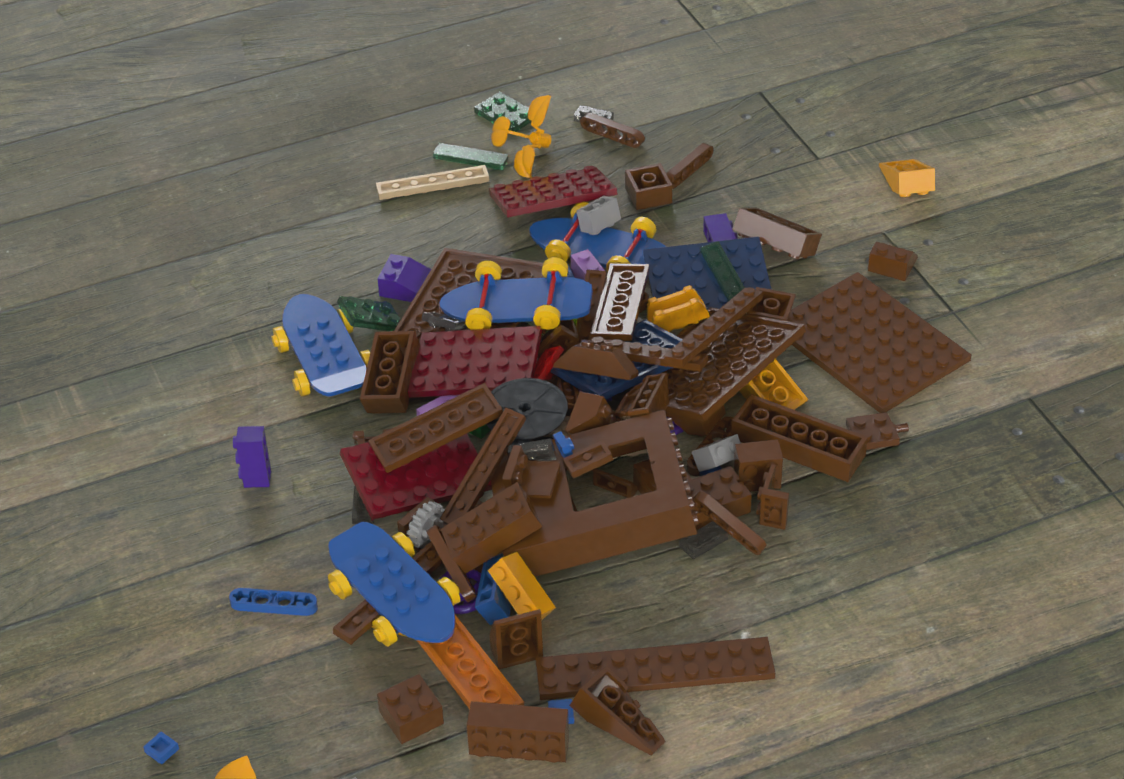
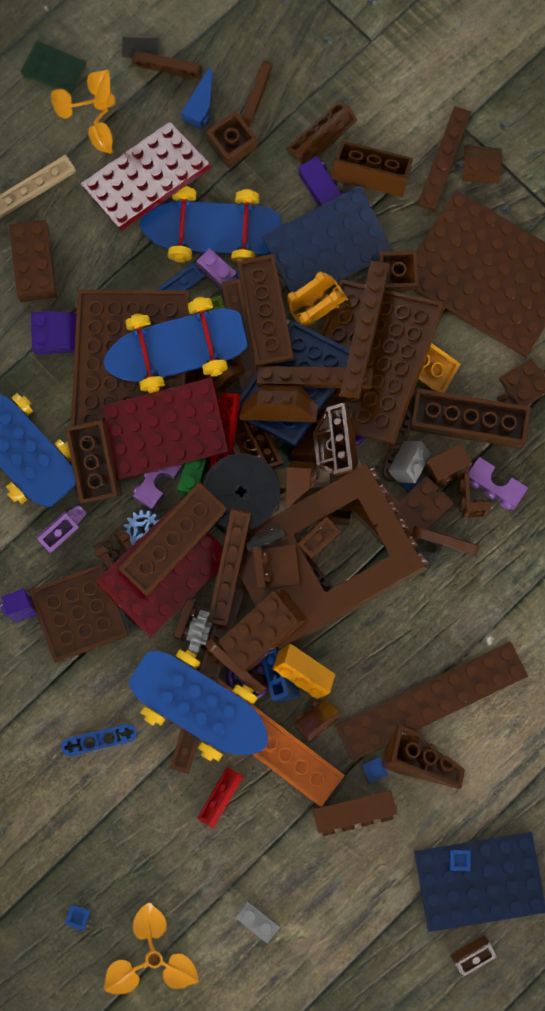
camera: 20 degrees left, 35 degrees up
clear green plate [337,296,401,331] -> none
reddish brown brick [377,674,444,744] -> none
clear smoke plate [421,311,466,331] -> none
clear green tile [433,143,508,170] -> none
blue plate [553,431,575,458] -> none
light grey brick [576,196,621,235] -> none
clear green tile [700,241,745,301] -> none
light orange slope [879,159,935,197] -> none
none -> reddish brown brick [9,220,57,302]
none -> reddish brown plate [29,563,128,664]
none -> medium lavender hinge [36,504,87,553]
none -> blue slope [181,68,213,130]
none -> red plate [197,767,244,828]
none -> reddish brown fence [286,102,358,165]
none -> reddish brown plate [417,106,471,212]
none -> medium lavender arch [469,457,528,510]

